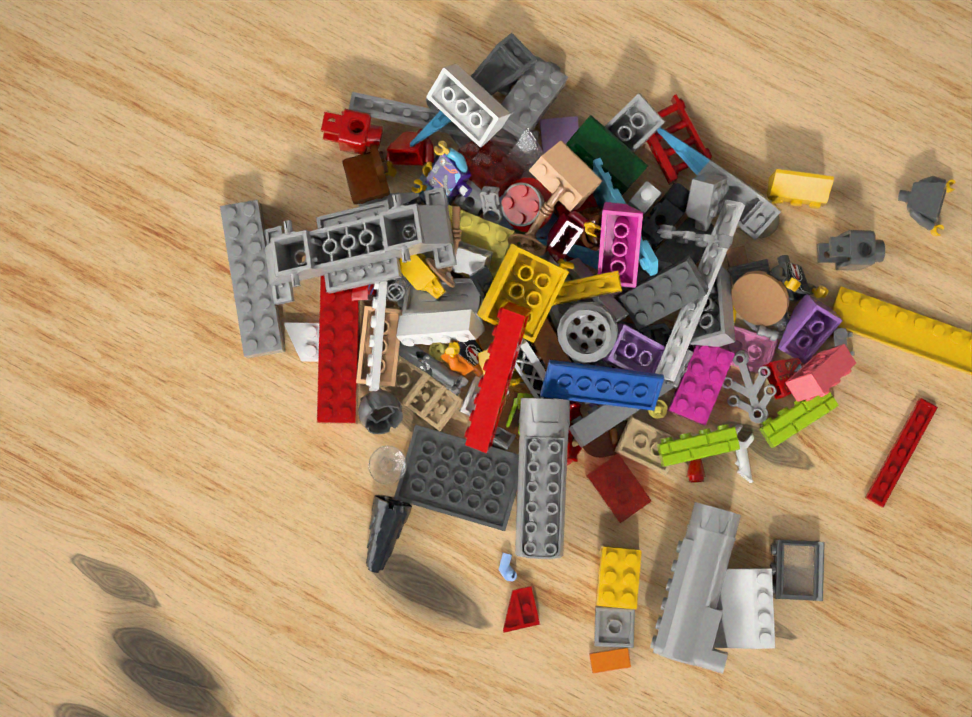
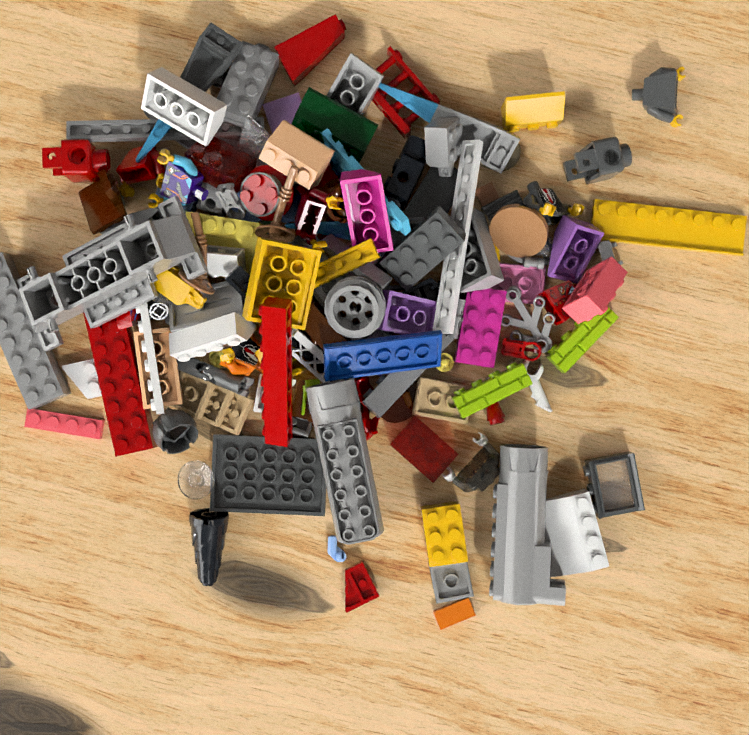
camera: 20 degrees left, 5 degrees up
white torso [628,181,662,217] -> none
light grey plant [657,225,733,249] -> none
red tile [865,398,938,508] -> none
none -> coral plate [24,408,105,439]
none -> red slope [274,14,347,86]
none -> clear smoke torso [441,432,500,493]
none -> red piece [501,337,542,361]

